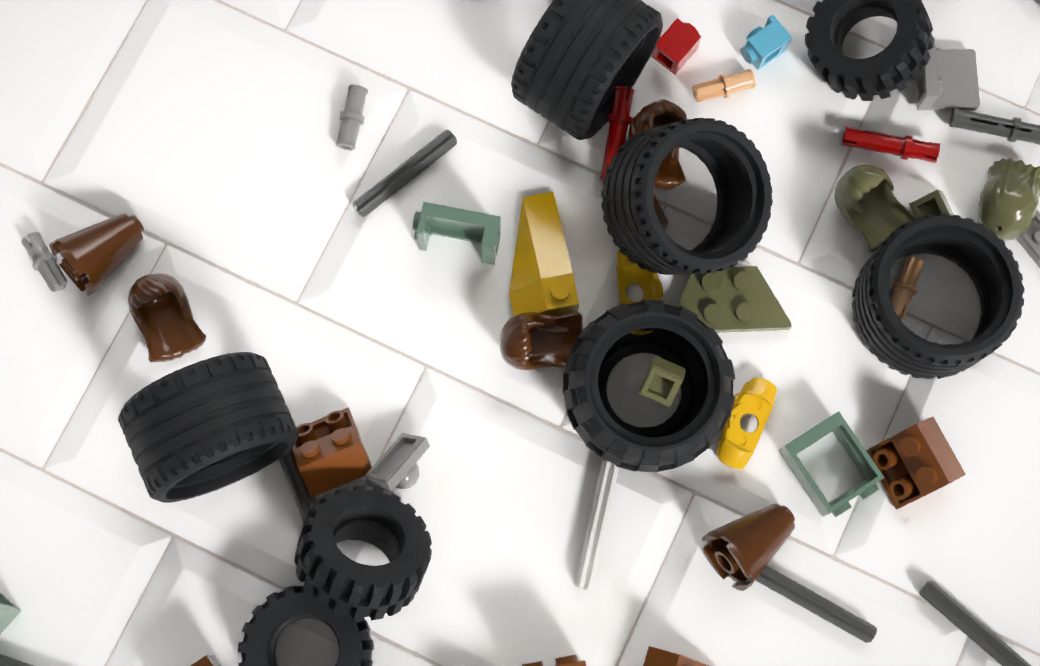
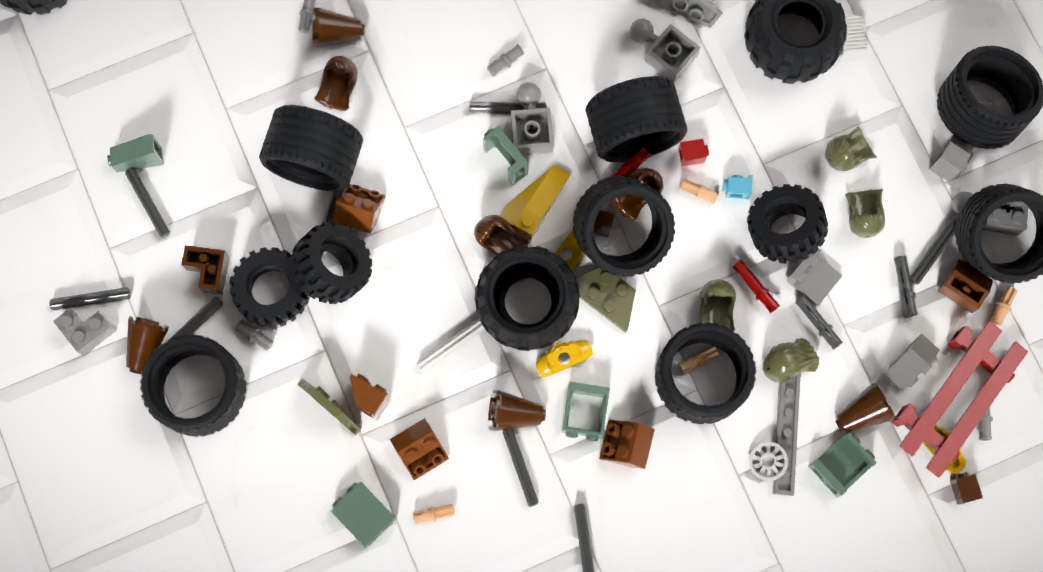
camera: 40 degrees right, 0 degrees up
light grey tile [363,433,431,492] -> none
olive slope [638,356,686,407] -> none
olive slope [909,189,954,218] -> none
none -> light grey brick [511,82,554,155]

